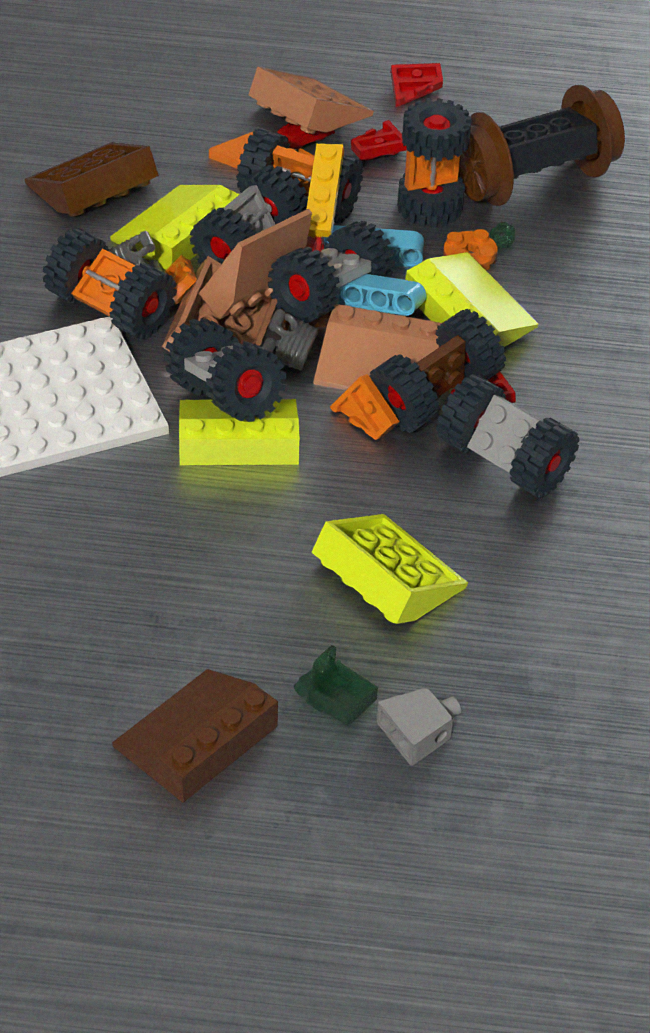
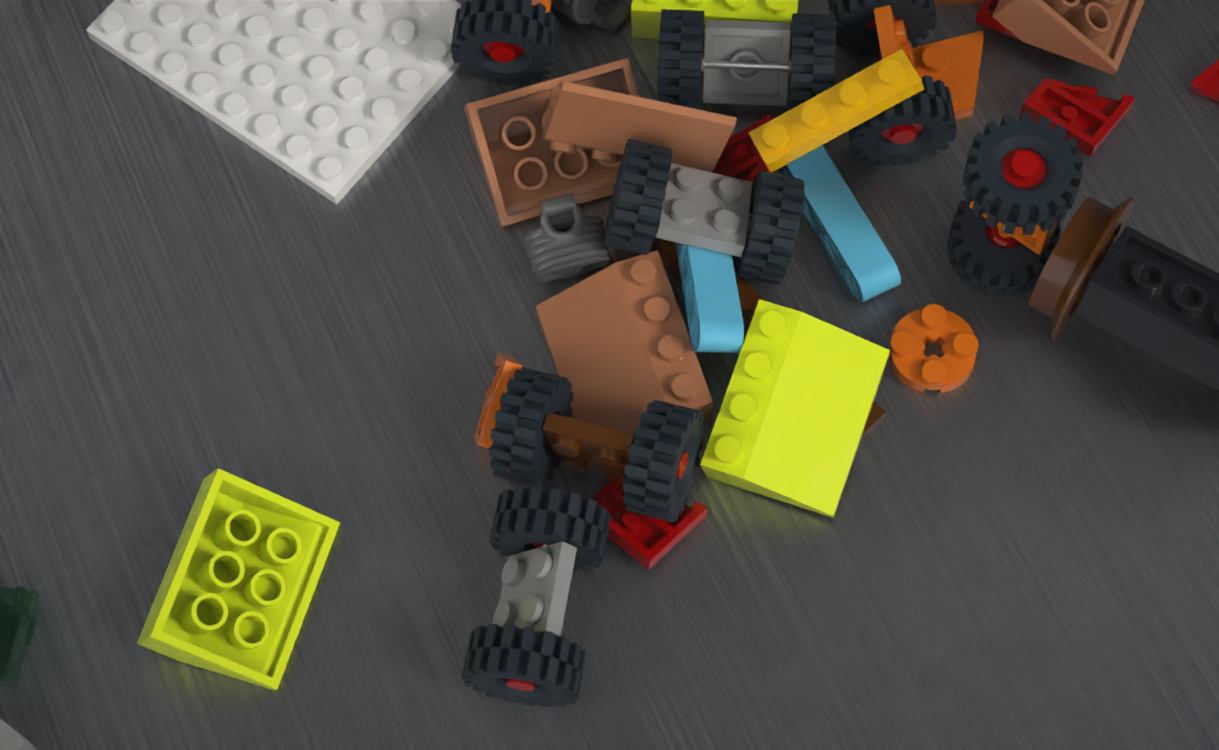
camera: 65 degrees right, 20 degrees up
black plate [164,318,286,422] -> none
orange wing [165,255,197,305] -> none
neon yellow slope [179,399,300,465] -> none
clear green plate [490,222,515,248] -> none

